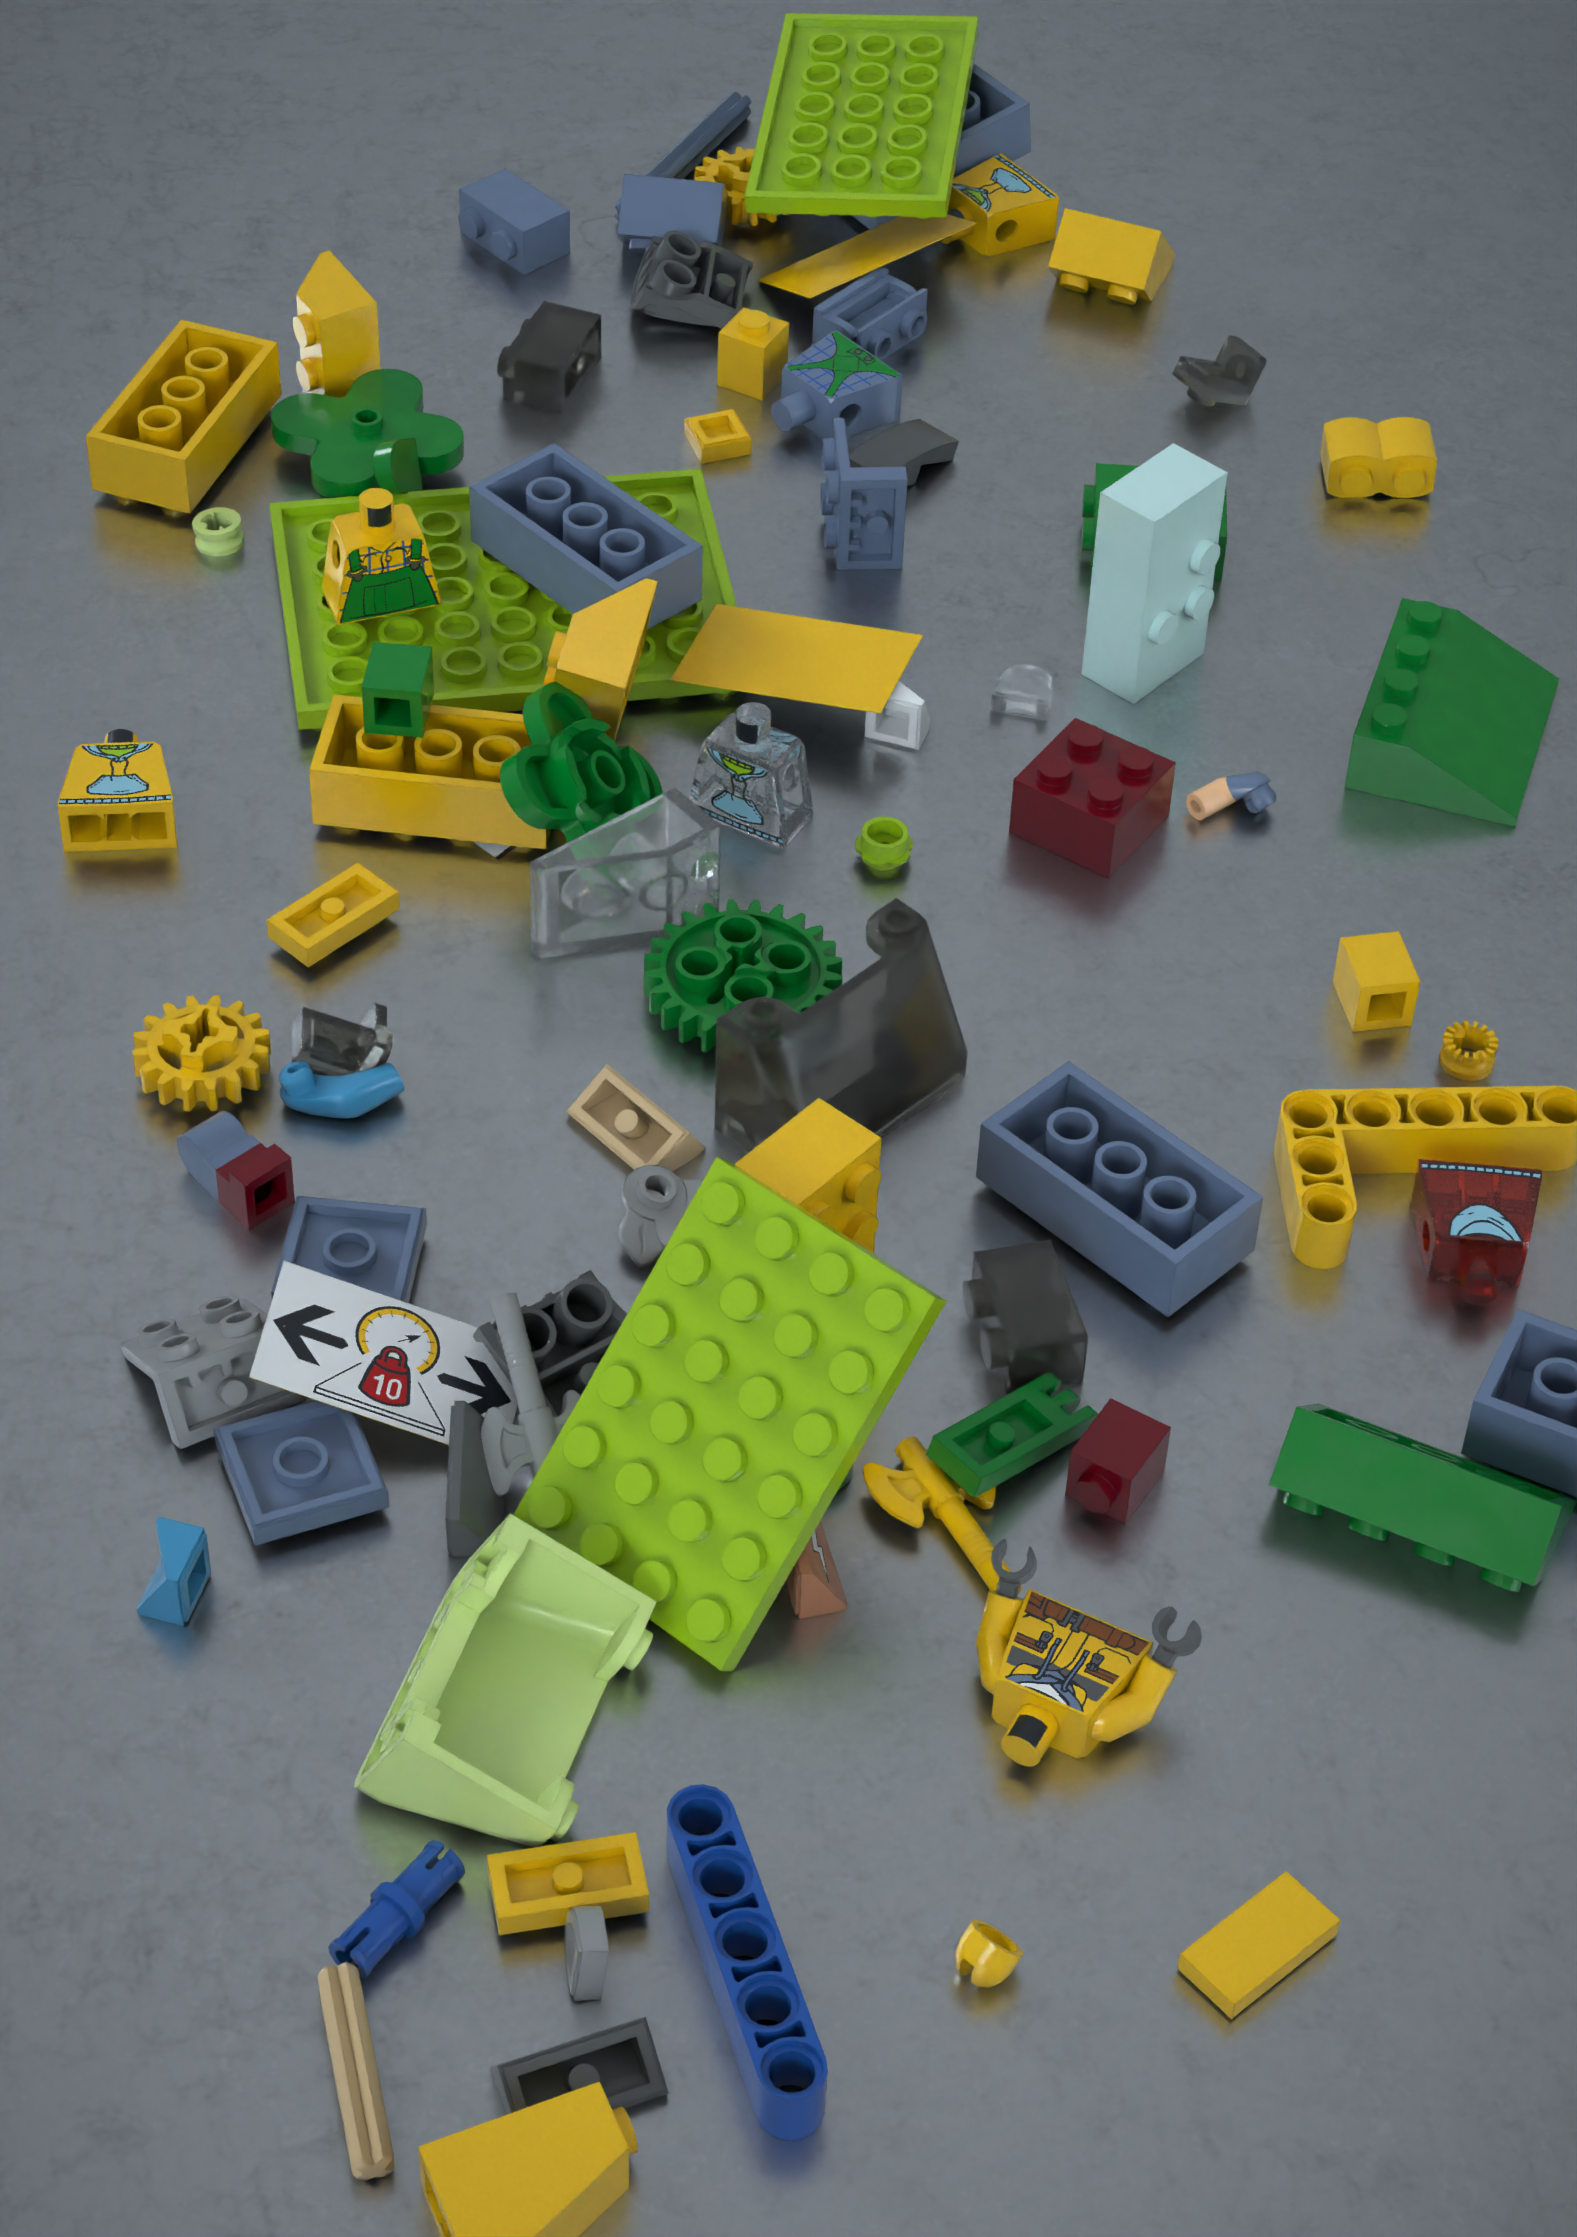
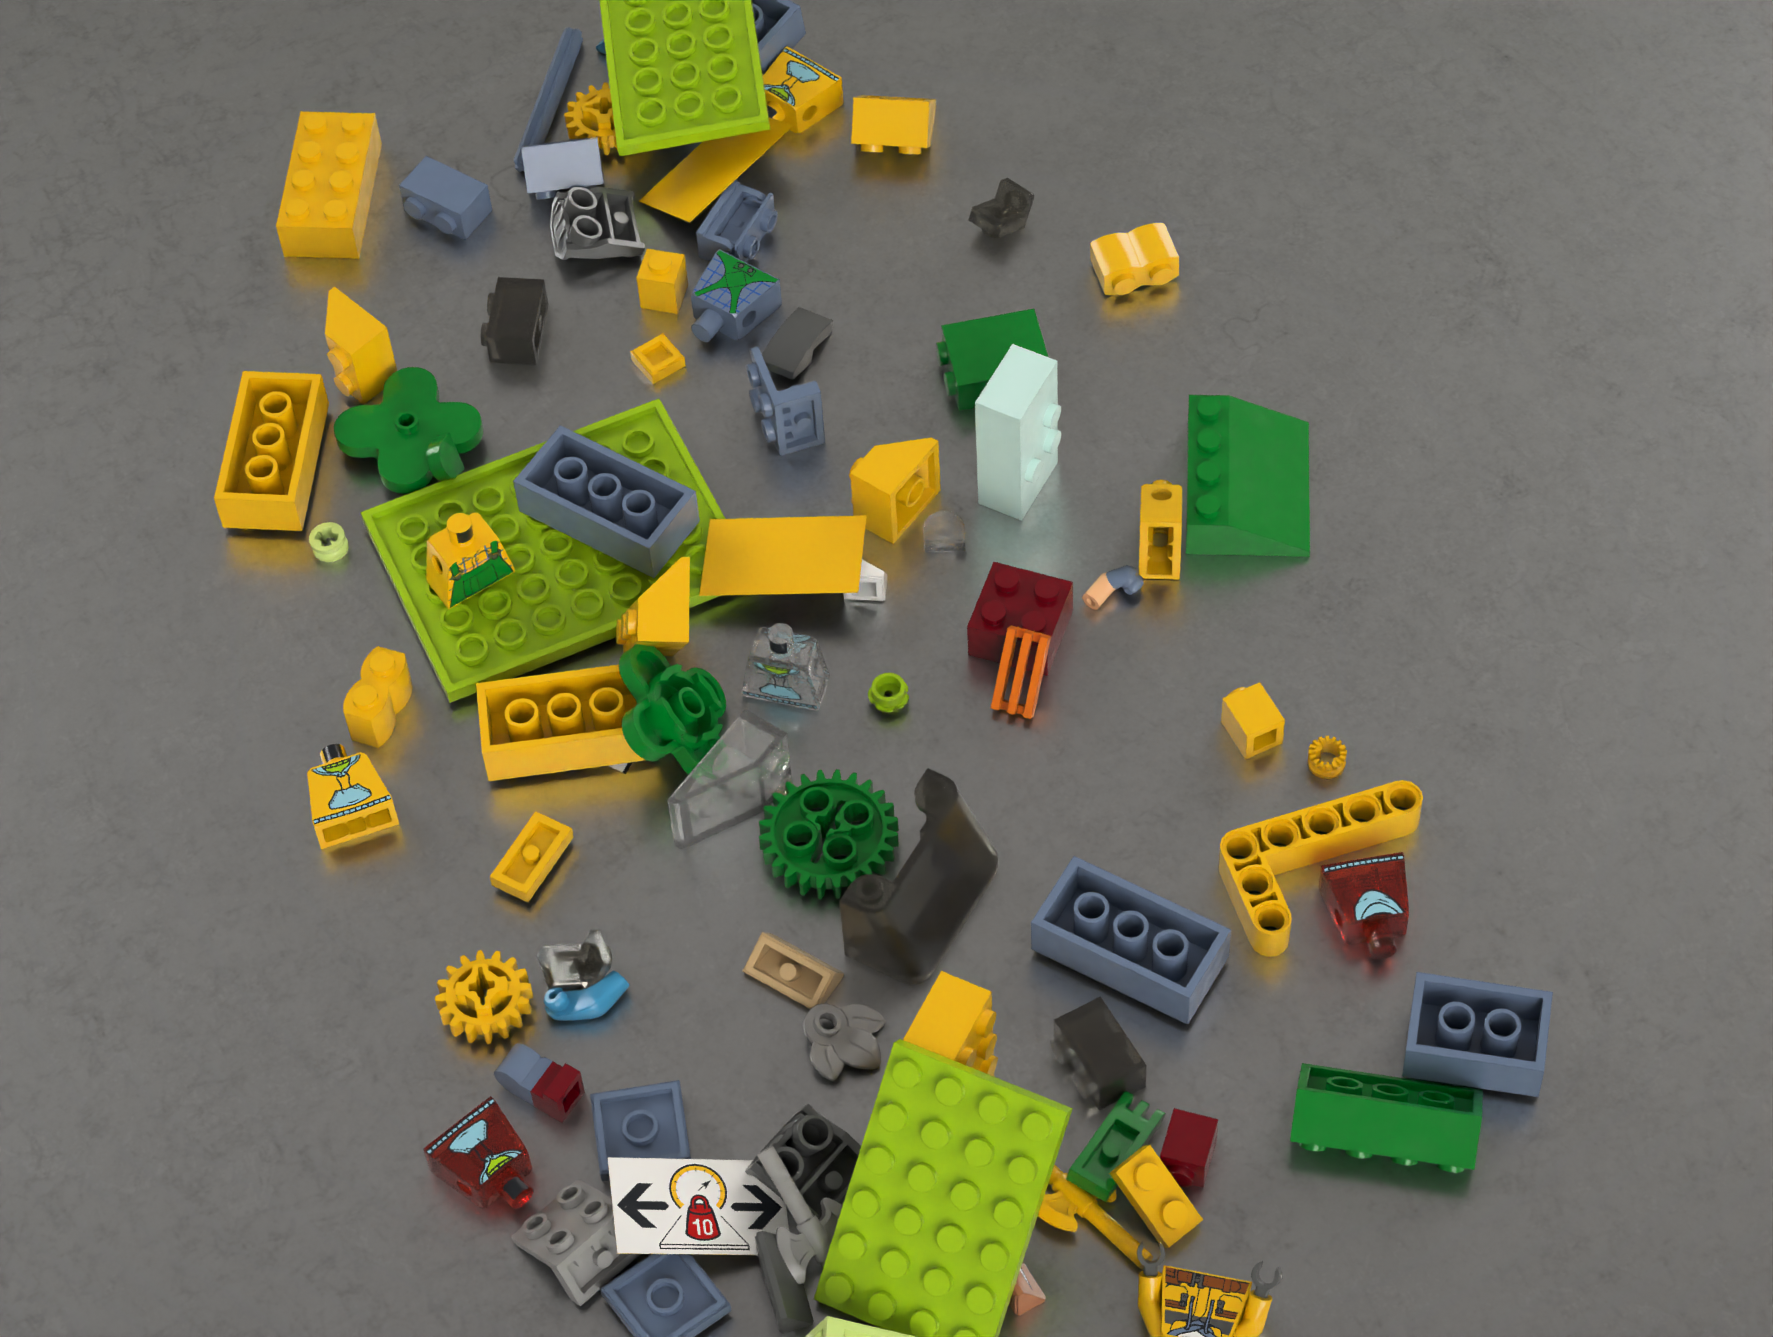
camera: 10 degrees left, 10 degrees up
green brick [362,642,434,738] -> none
none -> yellow brick [276,111,382,259]
none -> yellow brick [343,646,413,748]
none -> clear red torso [423,1096,534,1209]
none -> yellow slope [849,437,941,544]
none -> orange tile [990,625,1051,719]
none -> yellow plate [1109,1145,1203,1248]
none -> yellow torso [1139,479,1182,580]

